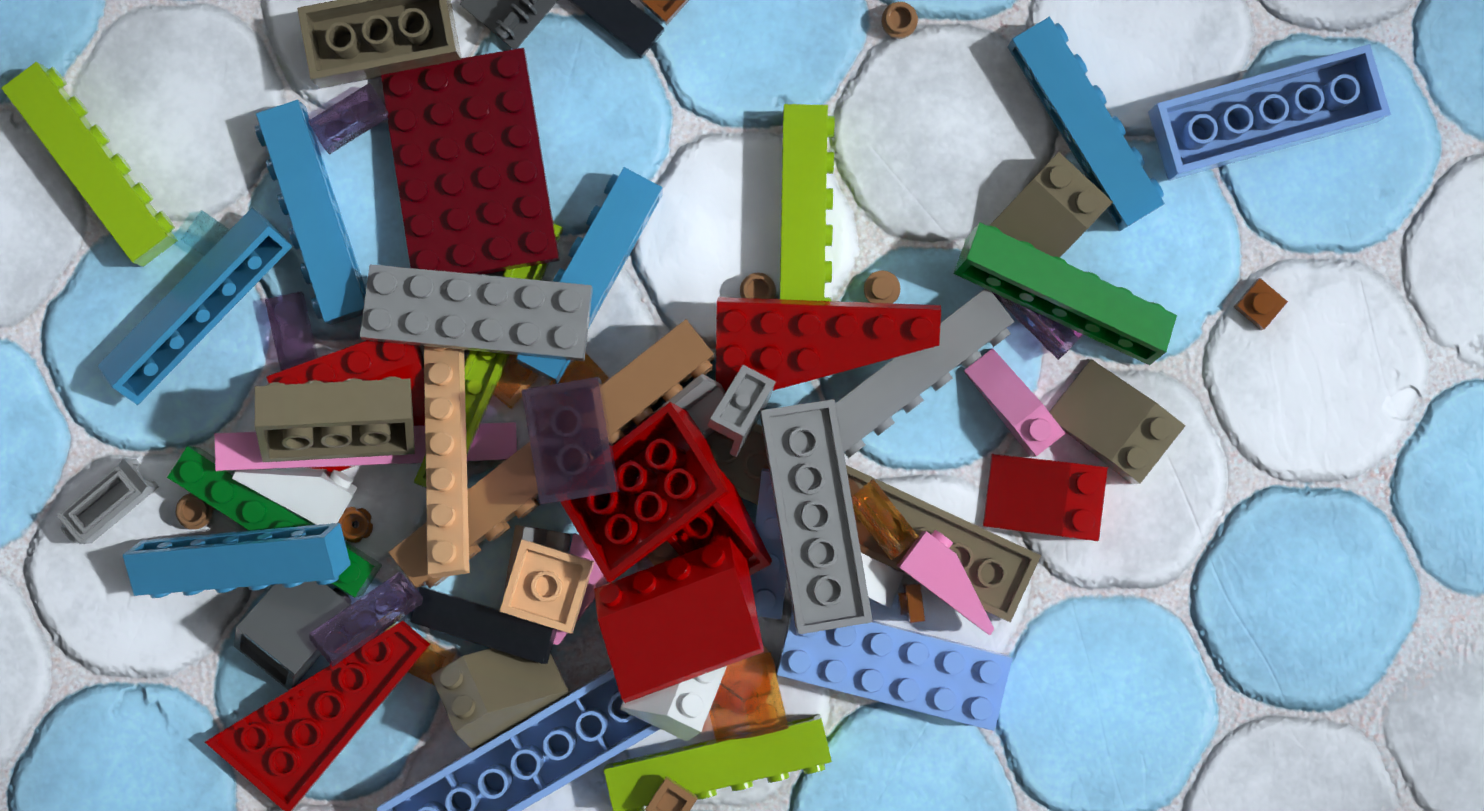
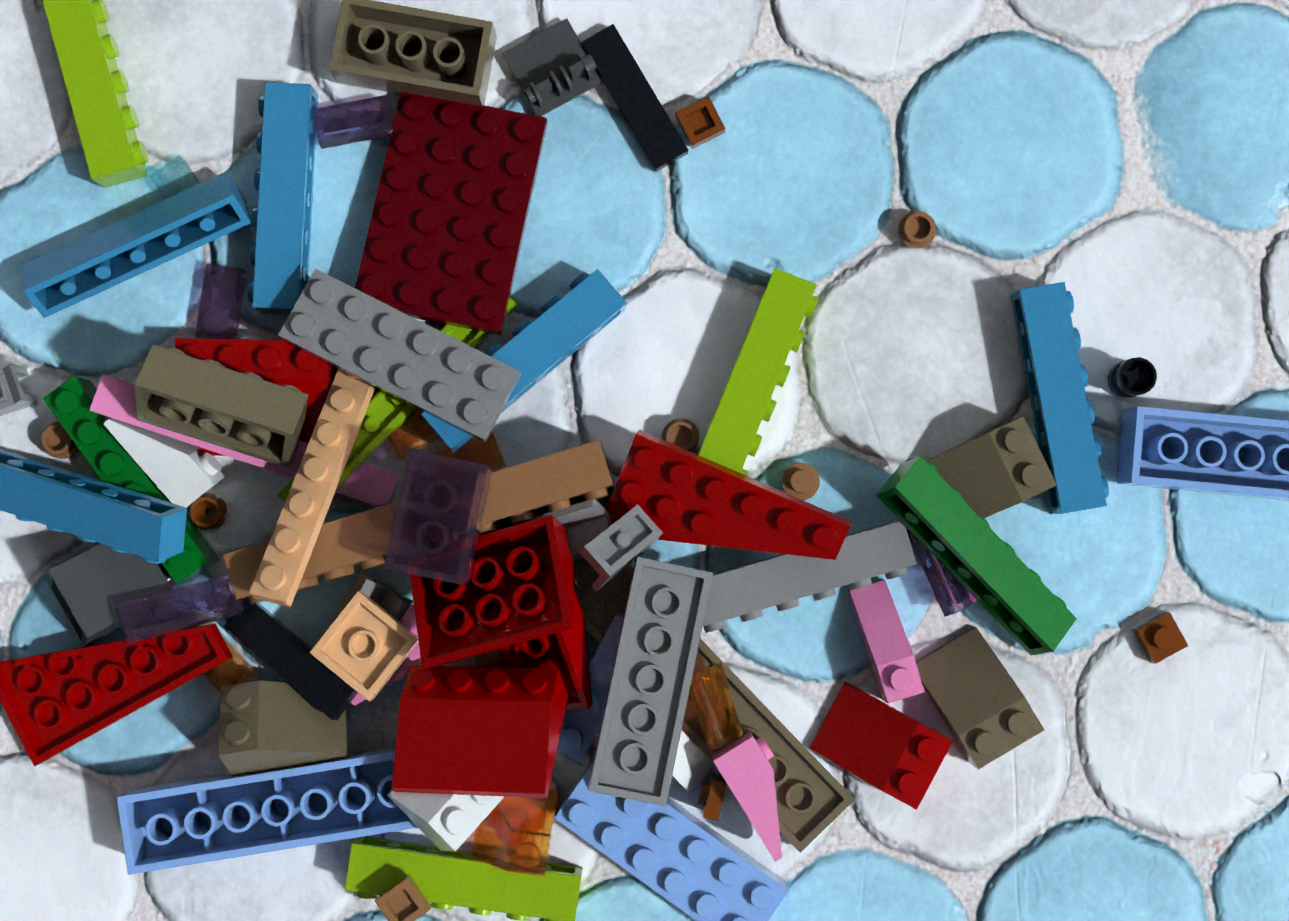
camera: 20 degrees right, 0 degrees up
none -> black wheel [1107,357,1157,398]

